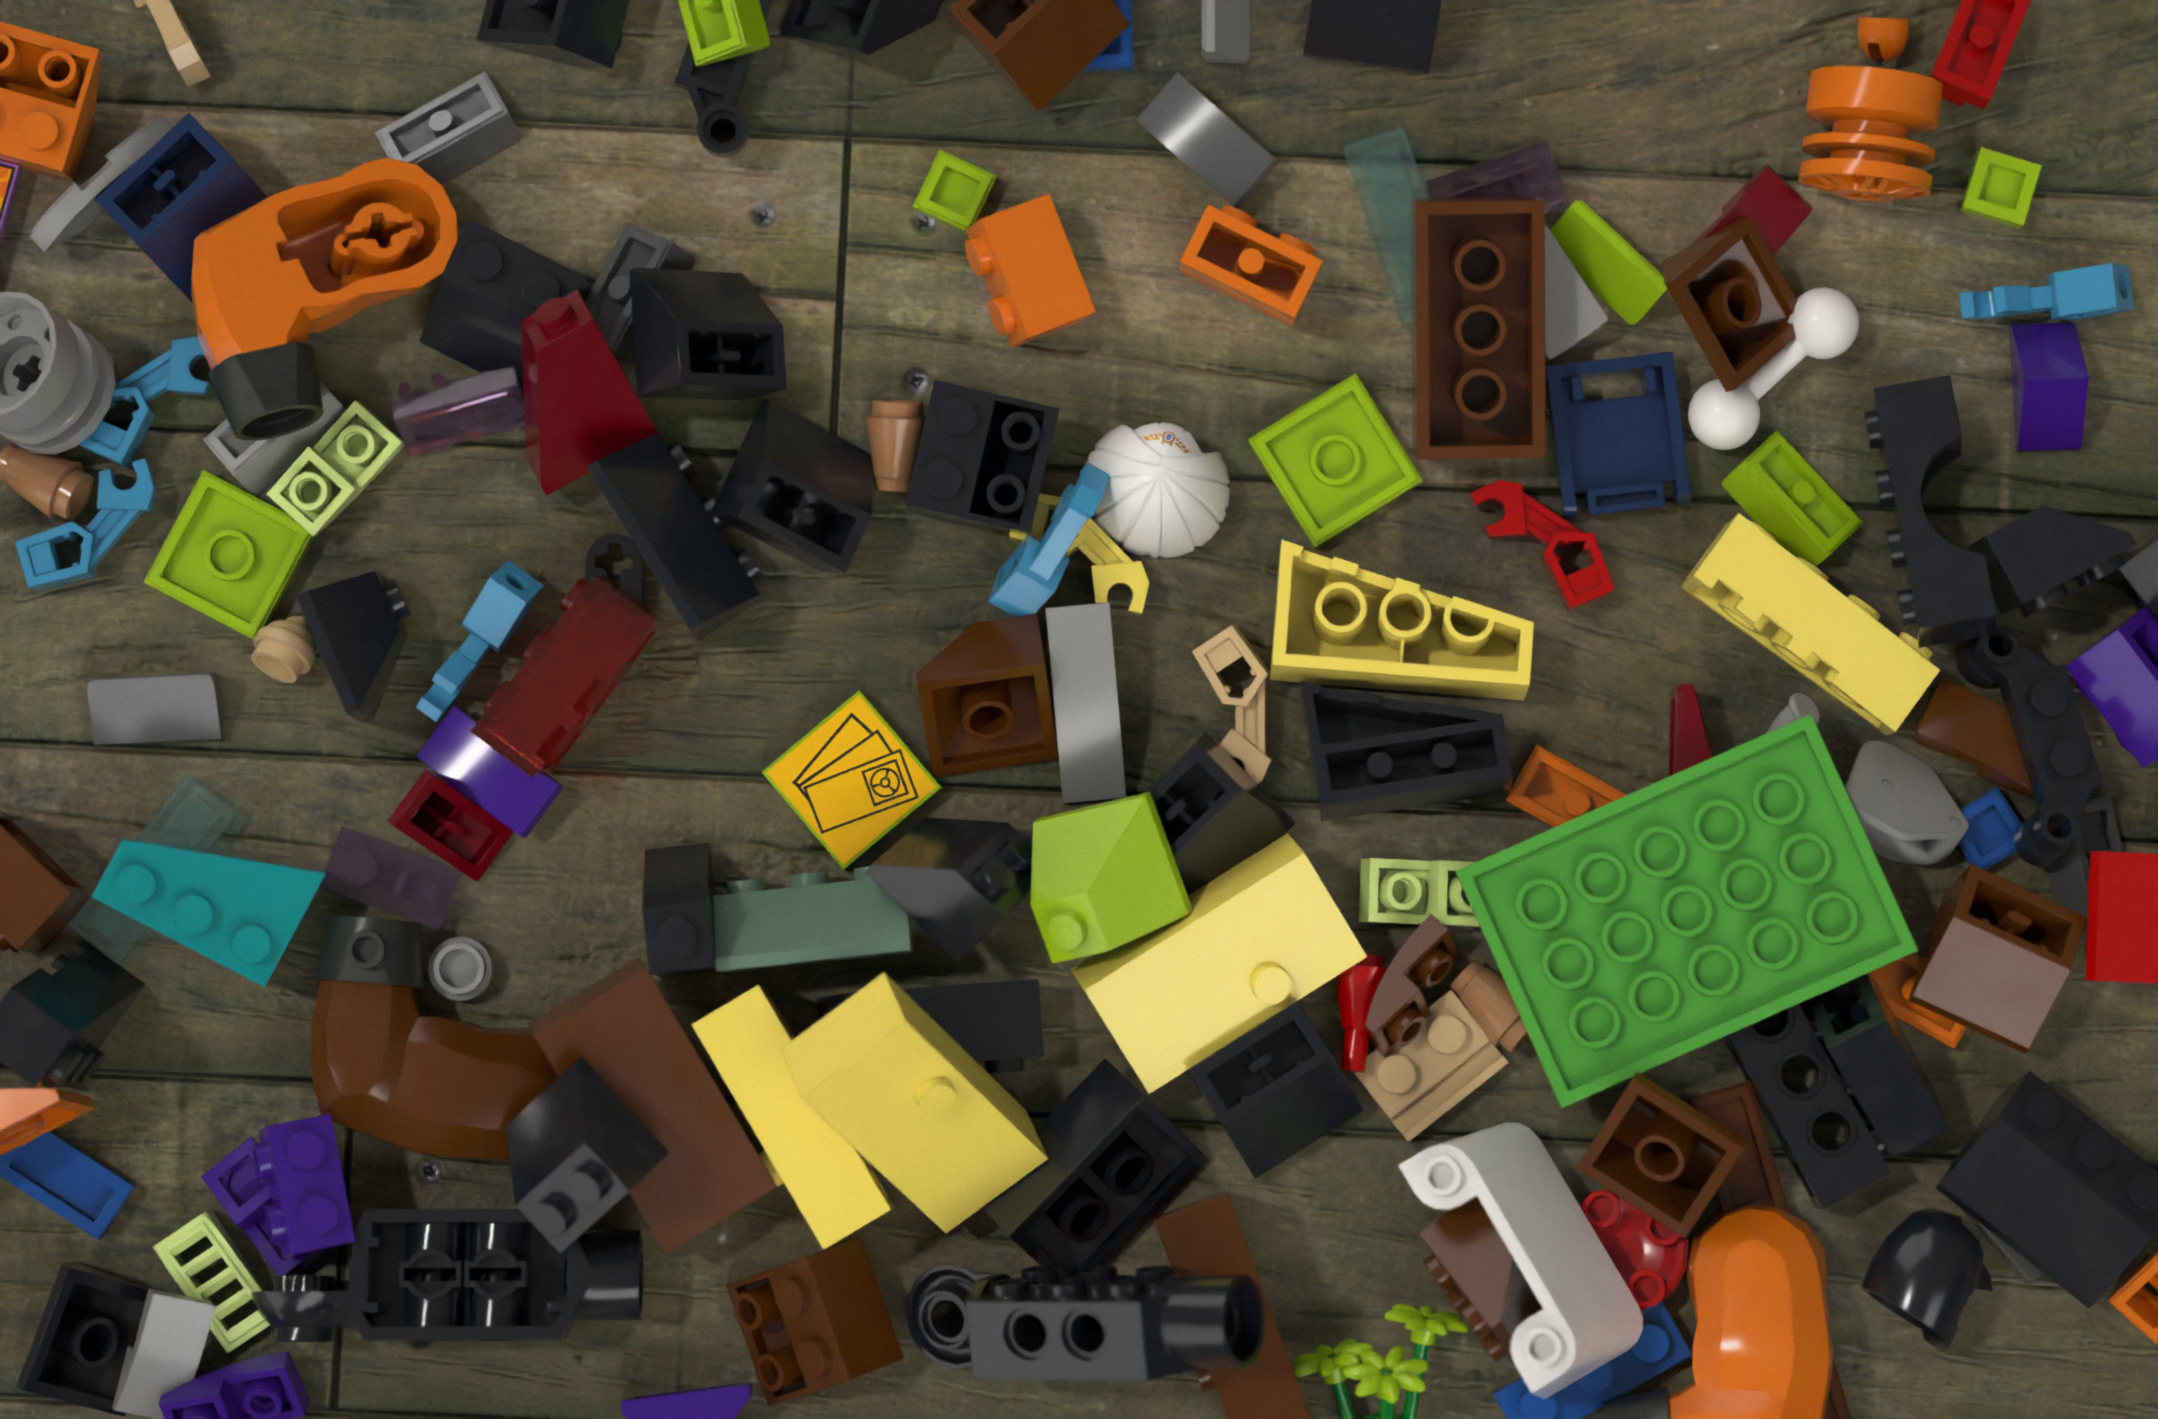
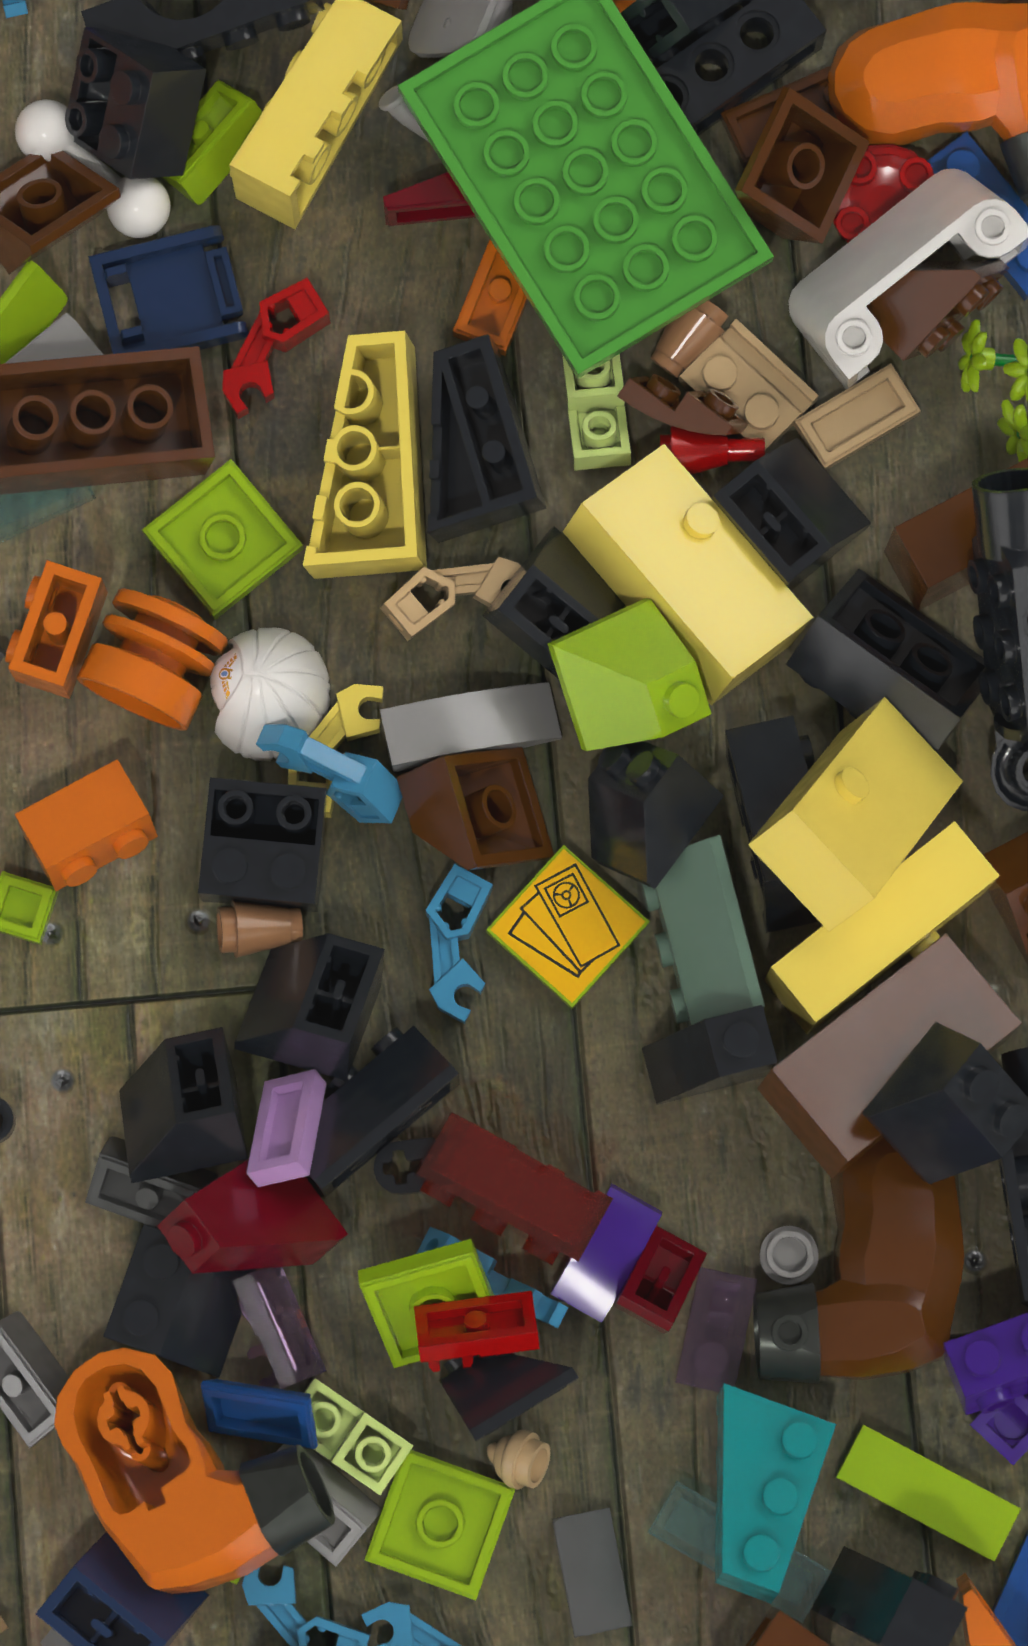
camera: 100 degrees left, 5 degrees down
none -> black slope [65,27,207,179]
none -> orange wheel [76,588,228,731]
none -> blue tile [201,1379,318,1449]
none -> lavender tile [246,1069,326,1187]
none -> lime tile [358,1238,494,1368]
none -> red plate [414,1291,540,1372]
none -> dark azure piece [425,864,493,1024]
none -> tan tile [793,364,921,470]
none -> lime tile [835,1425,1021,1562]

